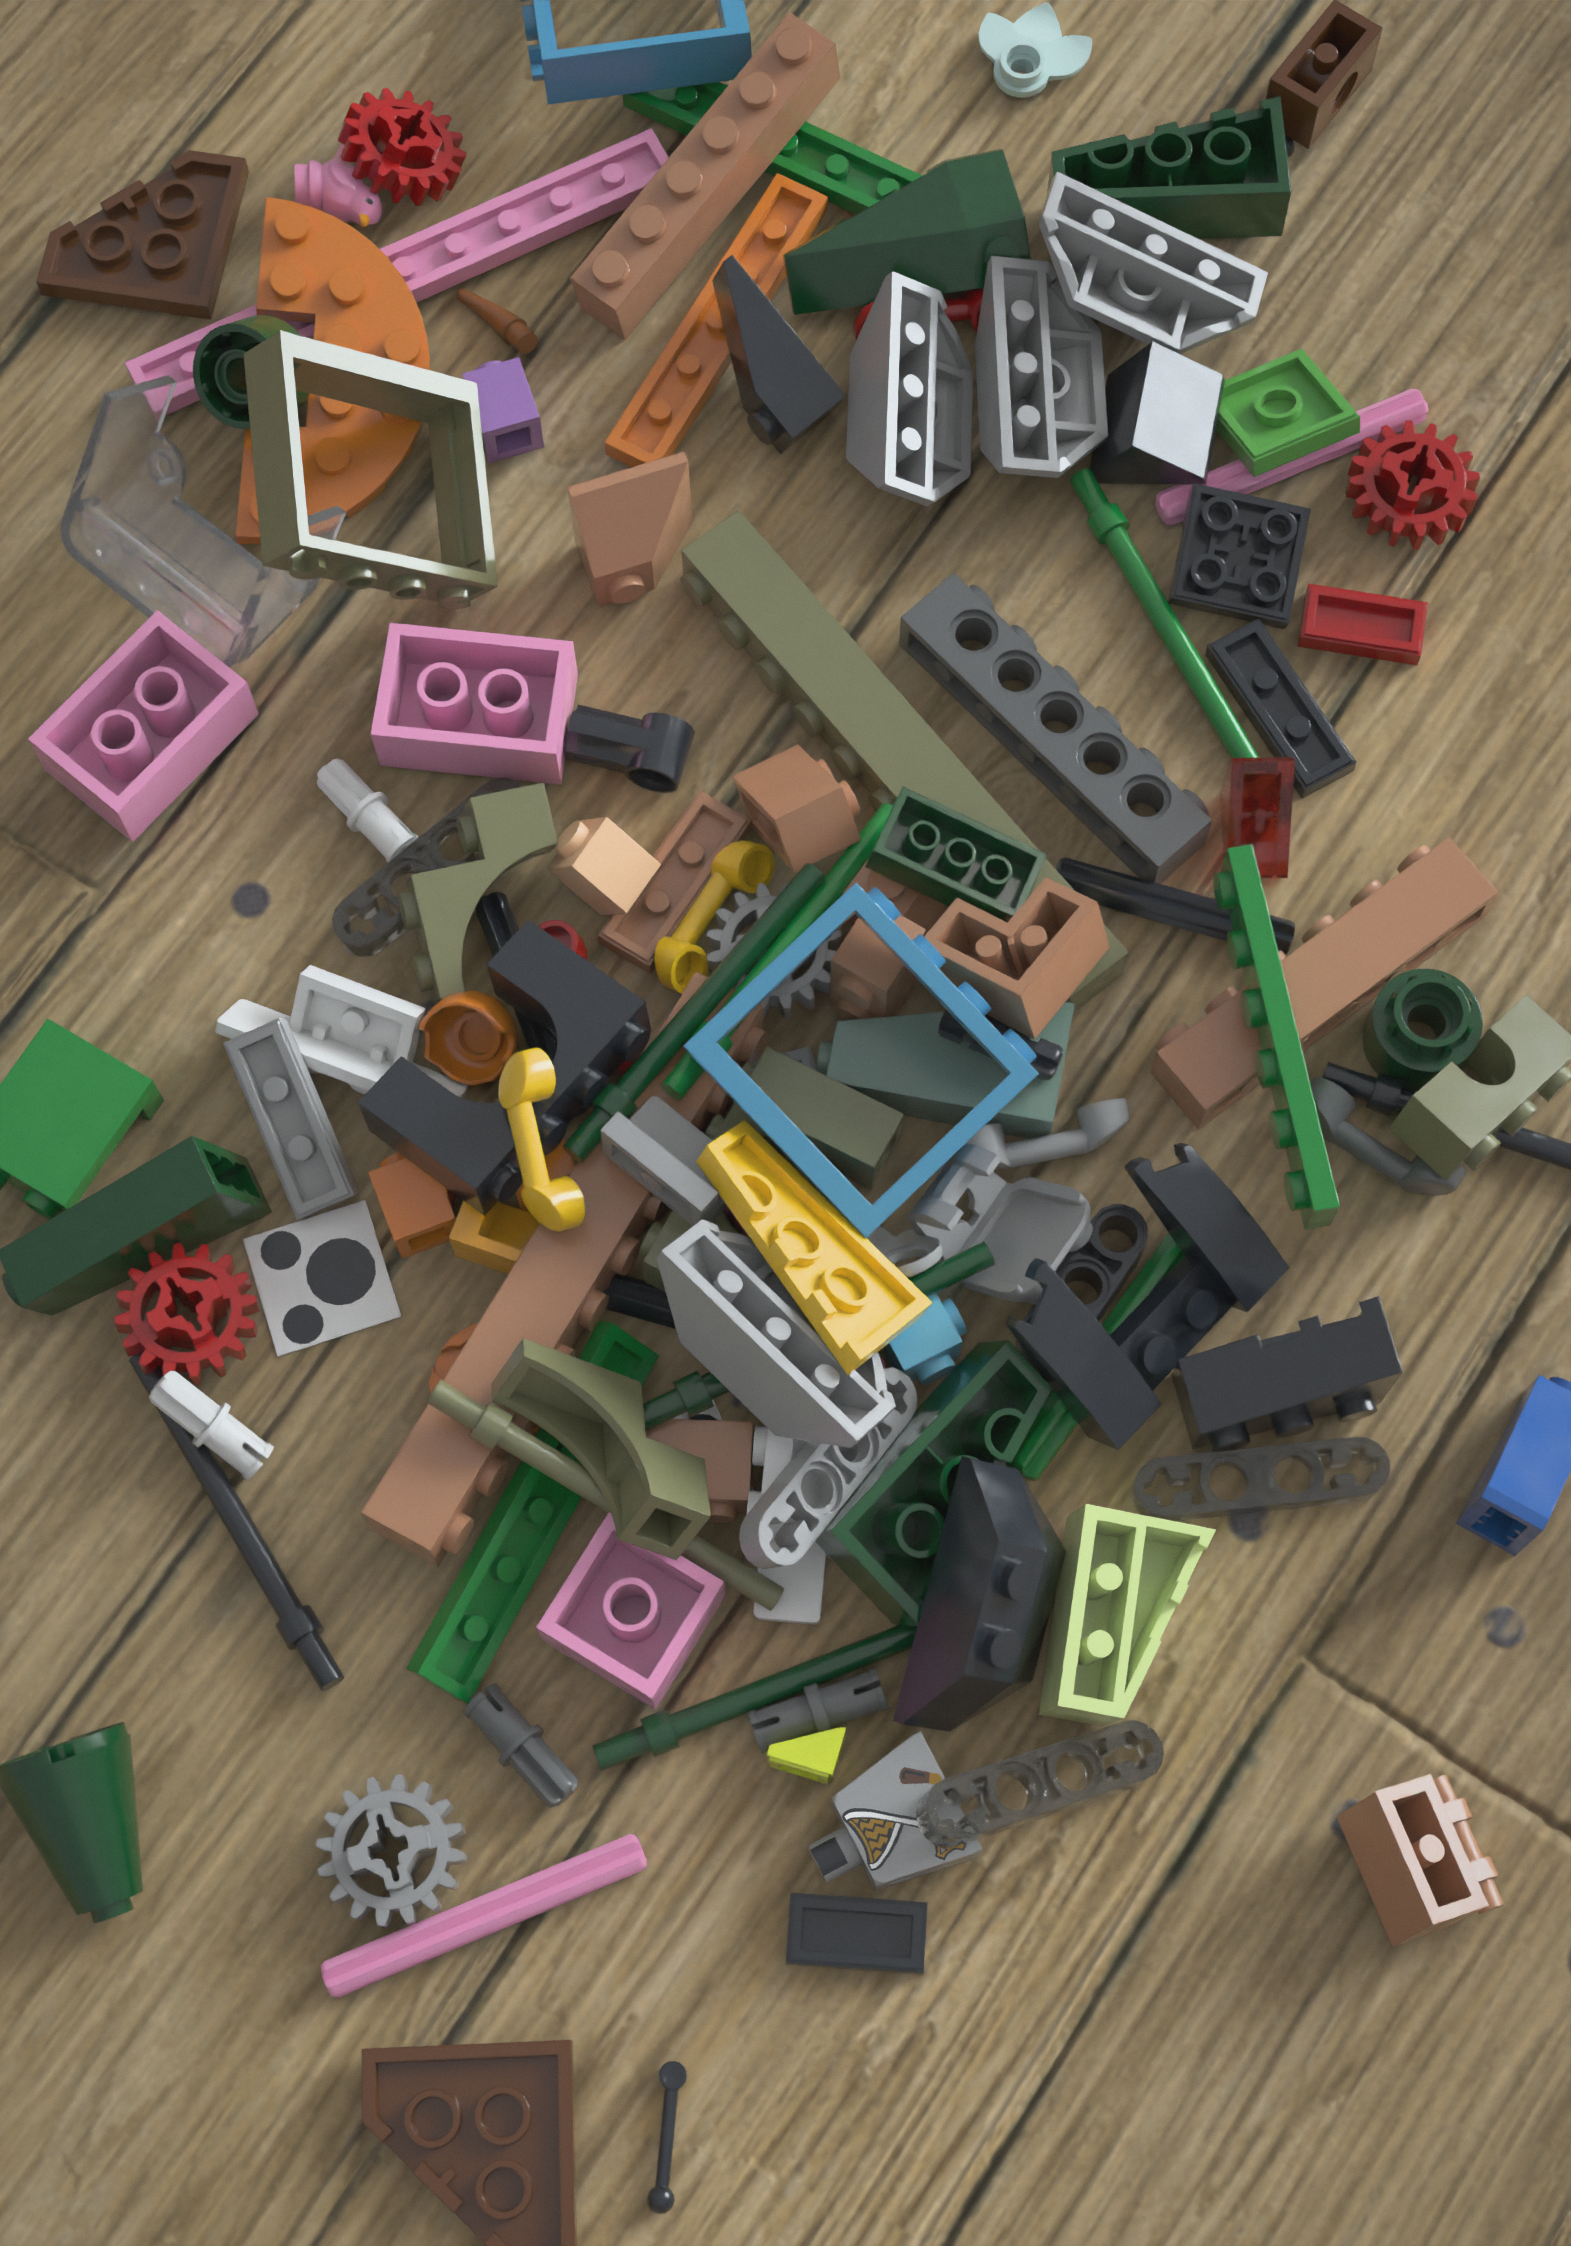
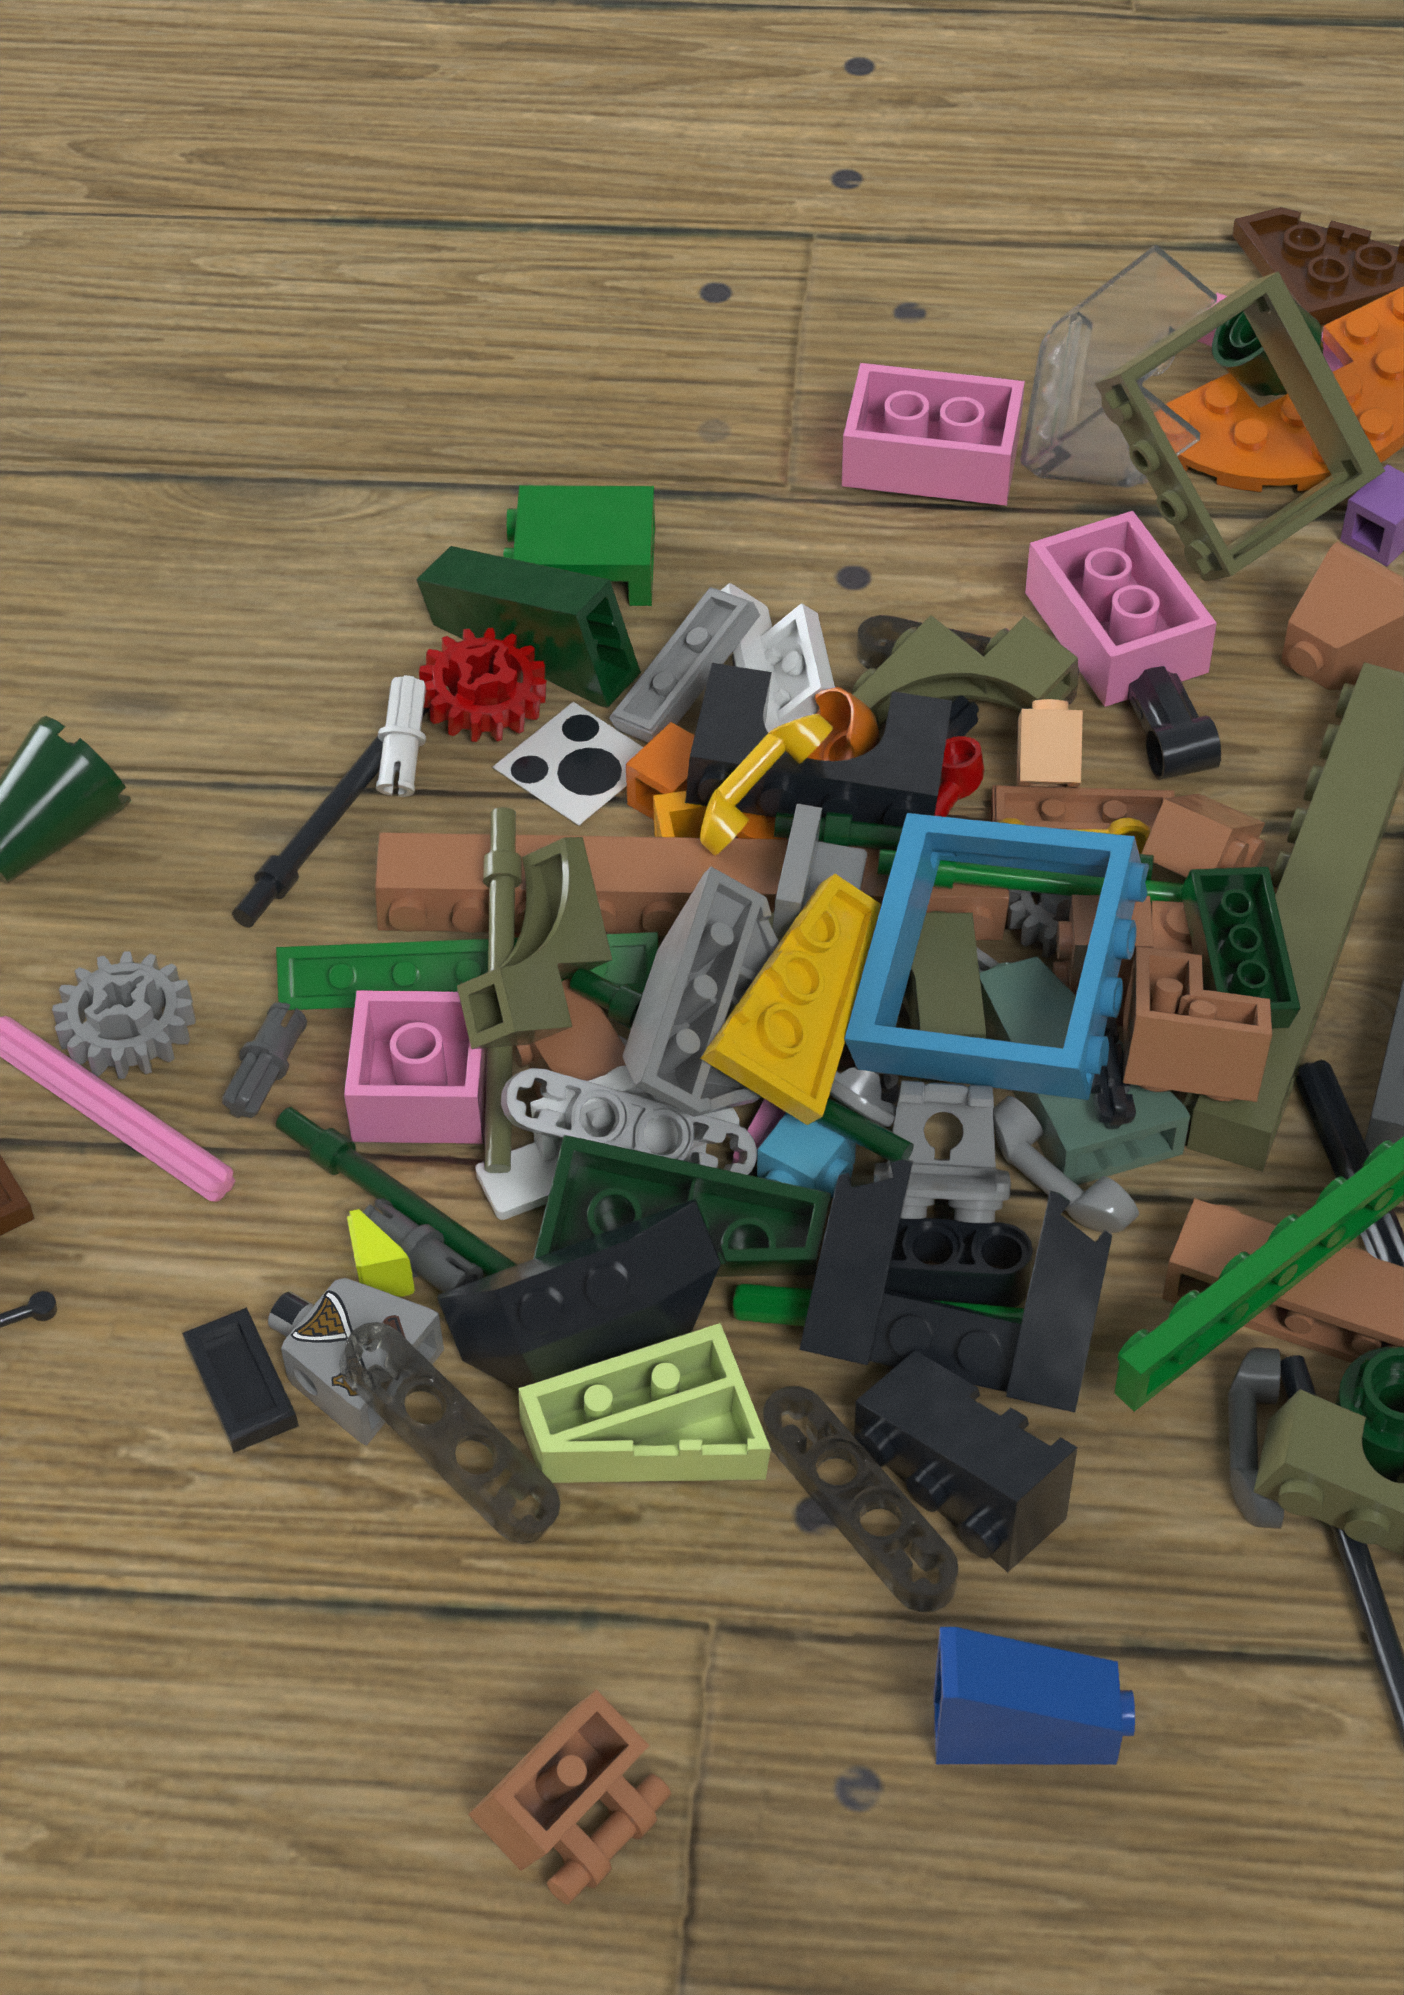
camera: 60 degrees right, 20 degrees down
white axle [317,758,421,866] -> none

